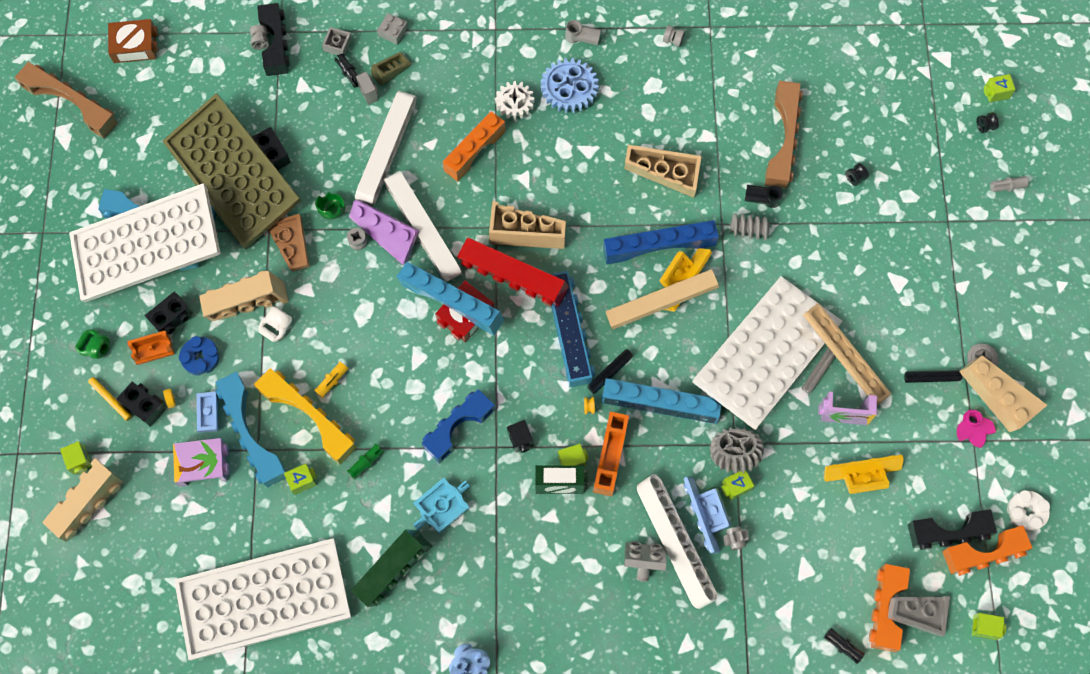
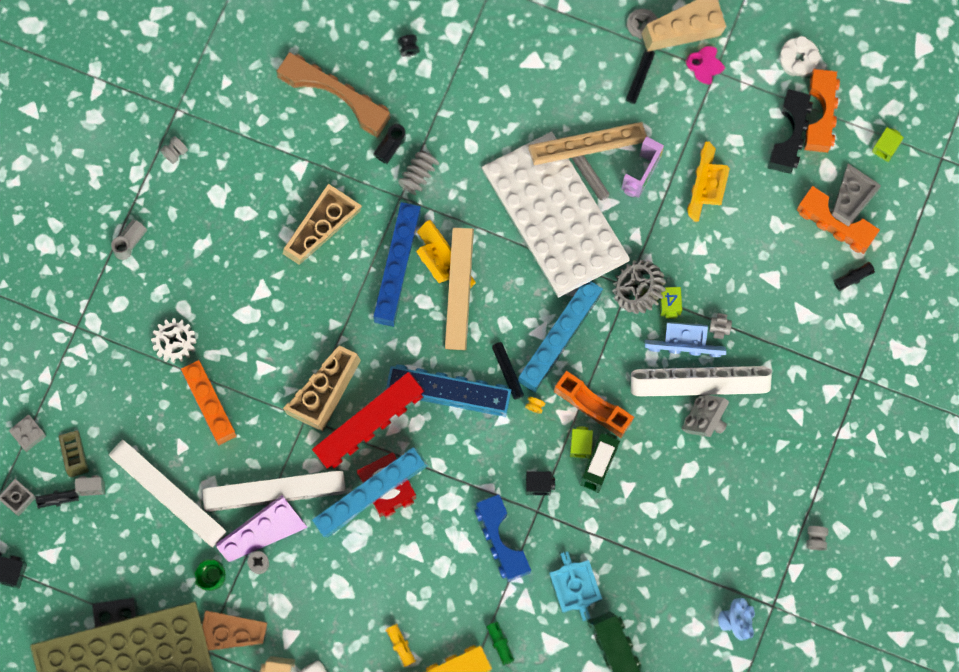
camera: 70 degrees left, 5 degrees up
light blue gear [541,58,599,113] -> none

